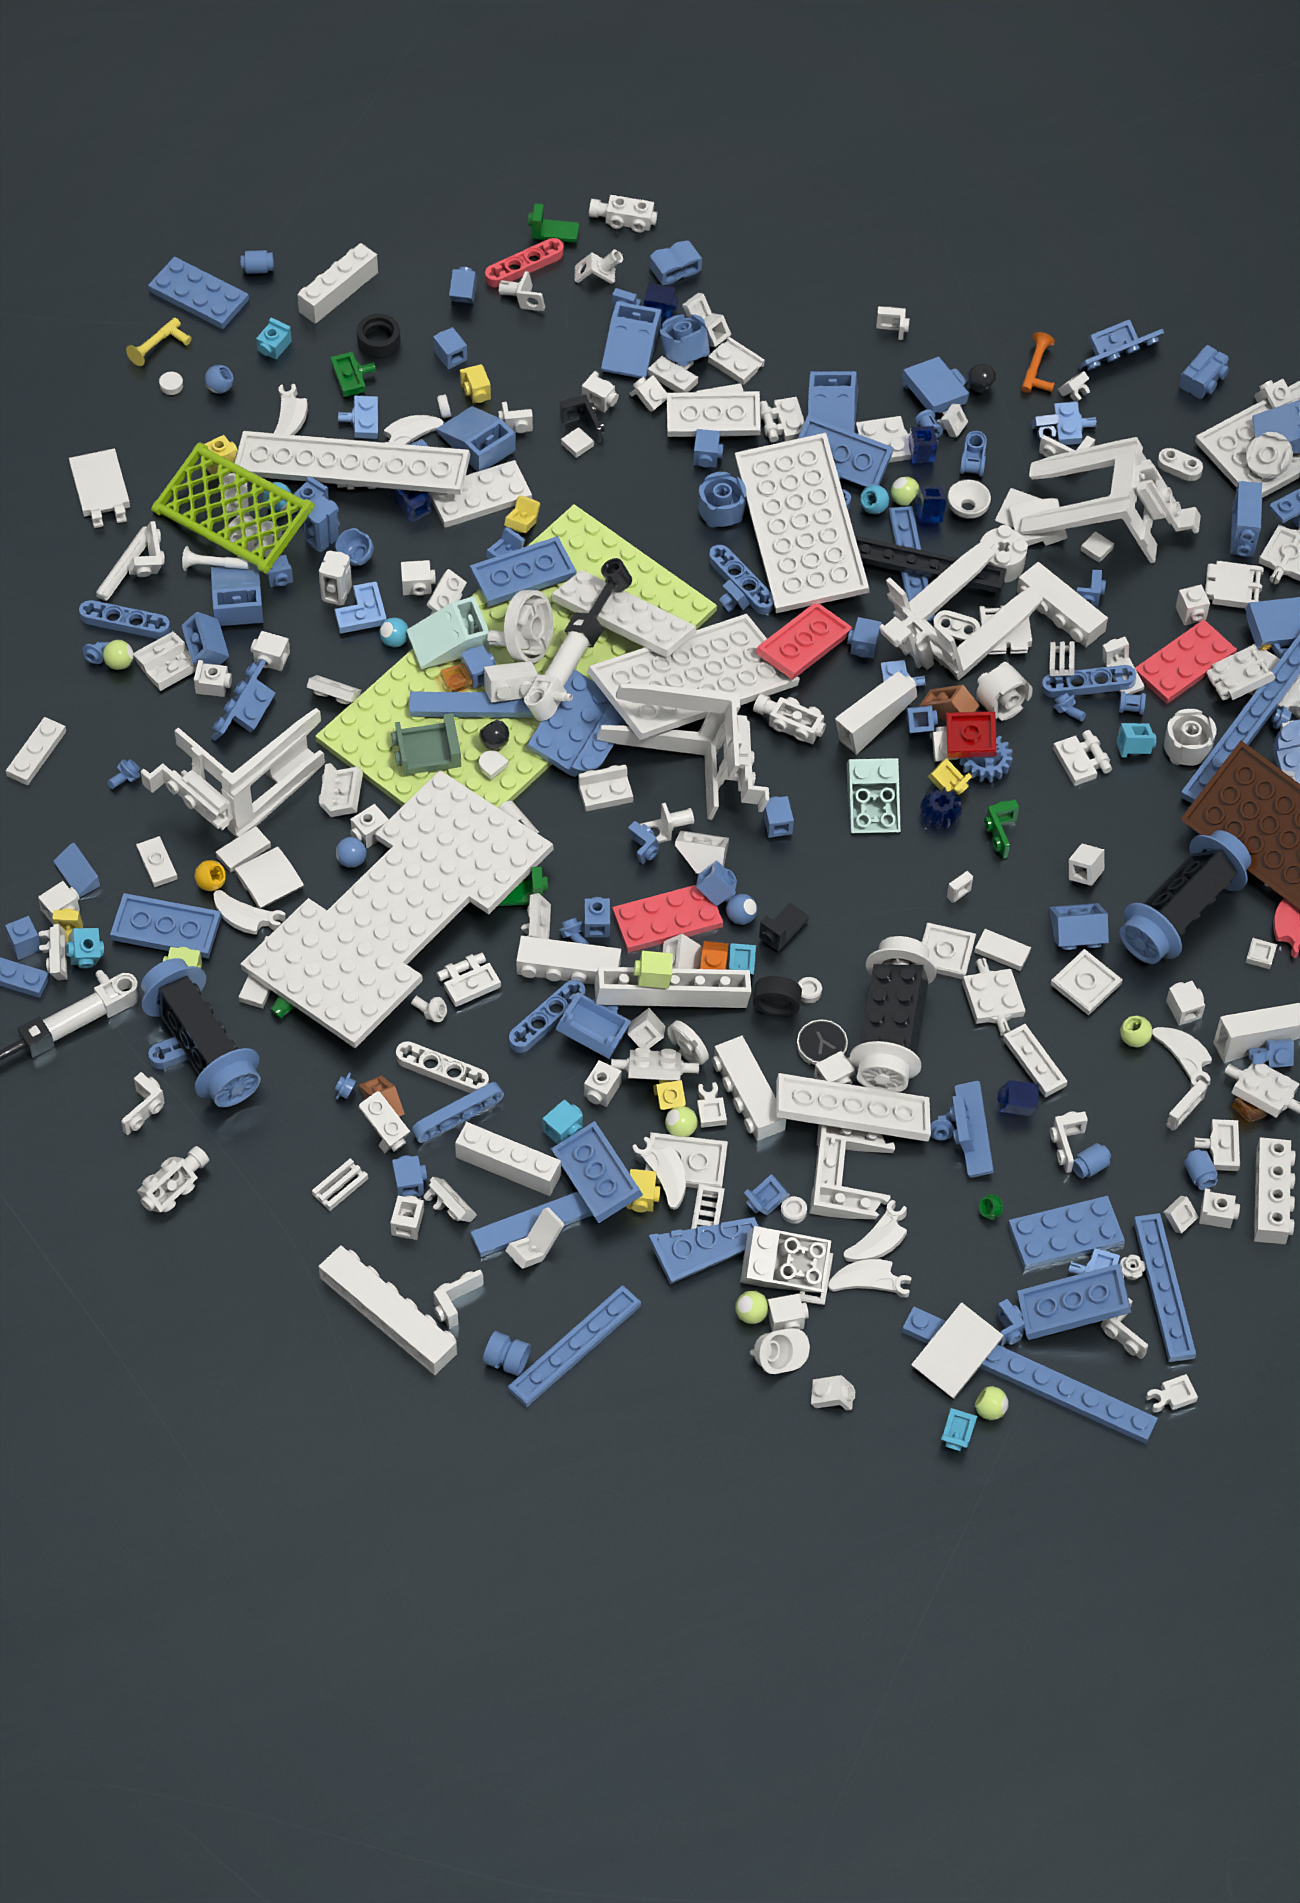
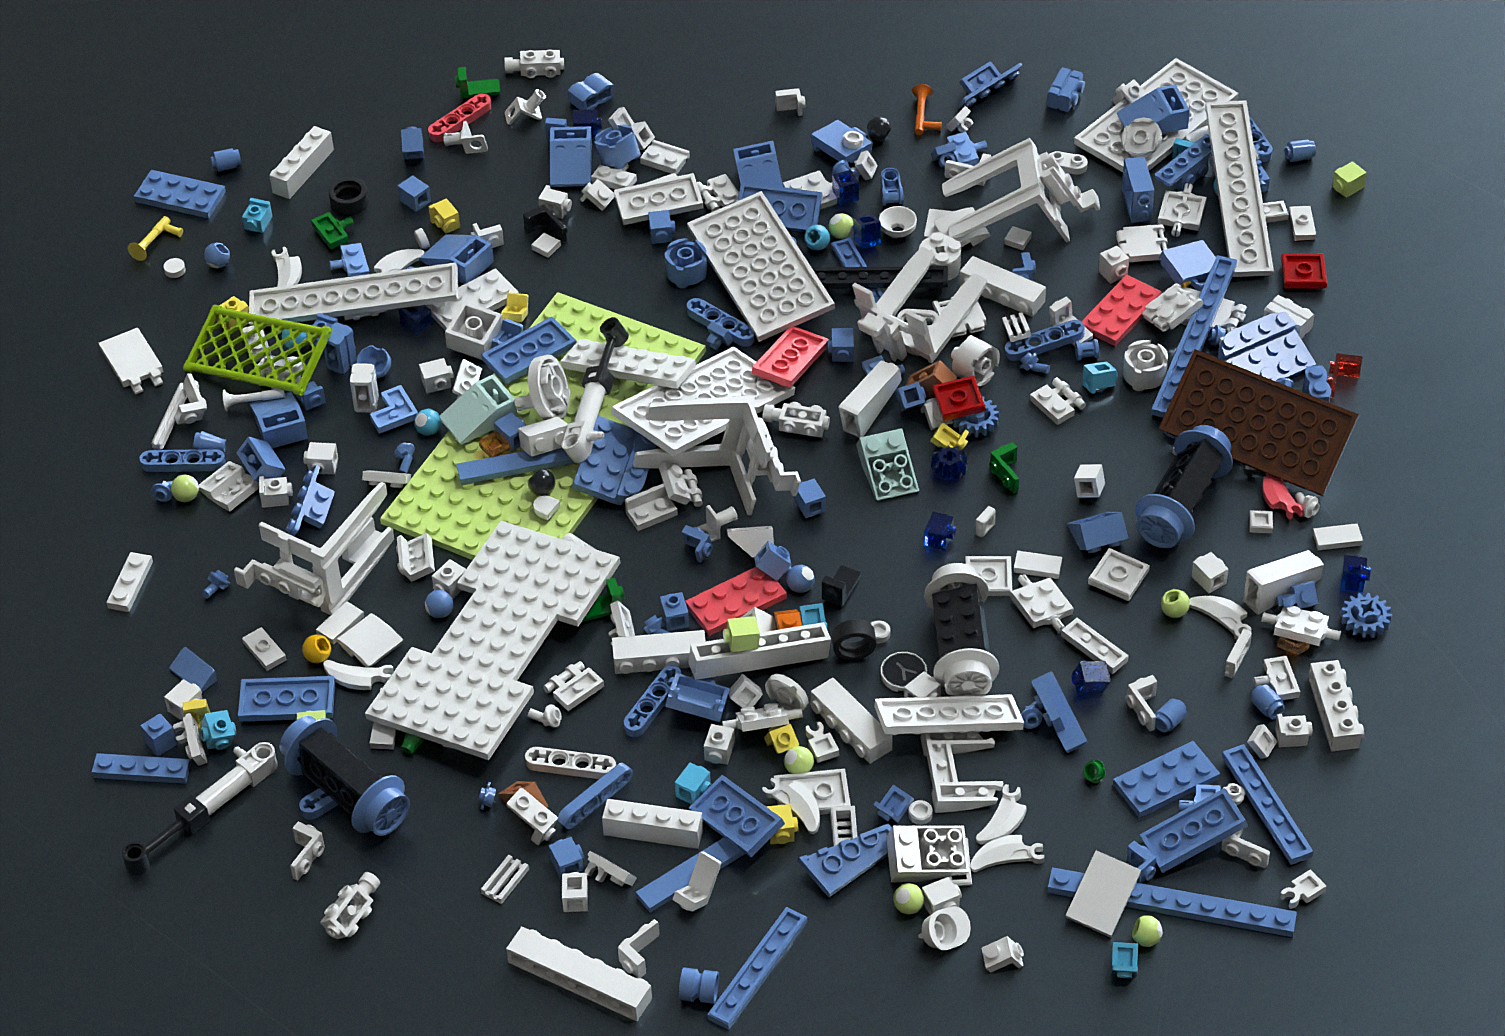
camera: 10 degrees left, 10 degrees down
sand green panel [391,713,461,775] -> none
none -> medium blue cone [193,431,226,452]
none -> medium blue plate [394,443,415,474]
none -> white brick [445,301,503,360]
none -> white plate [659,461,703,507]
none -> white tile [843,131,863,149]
none -> clear blue brick [924,512,957,551]

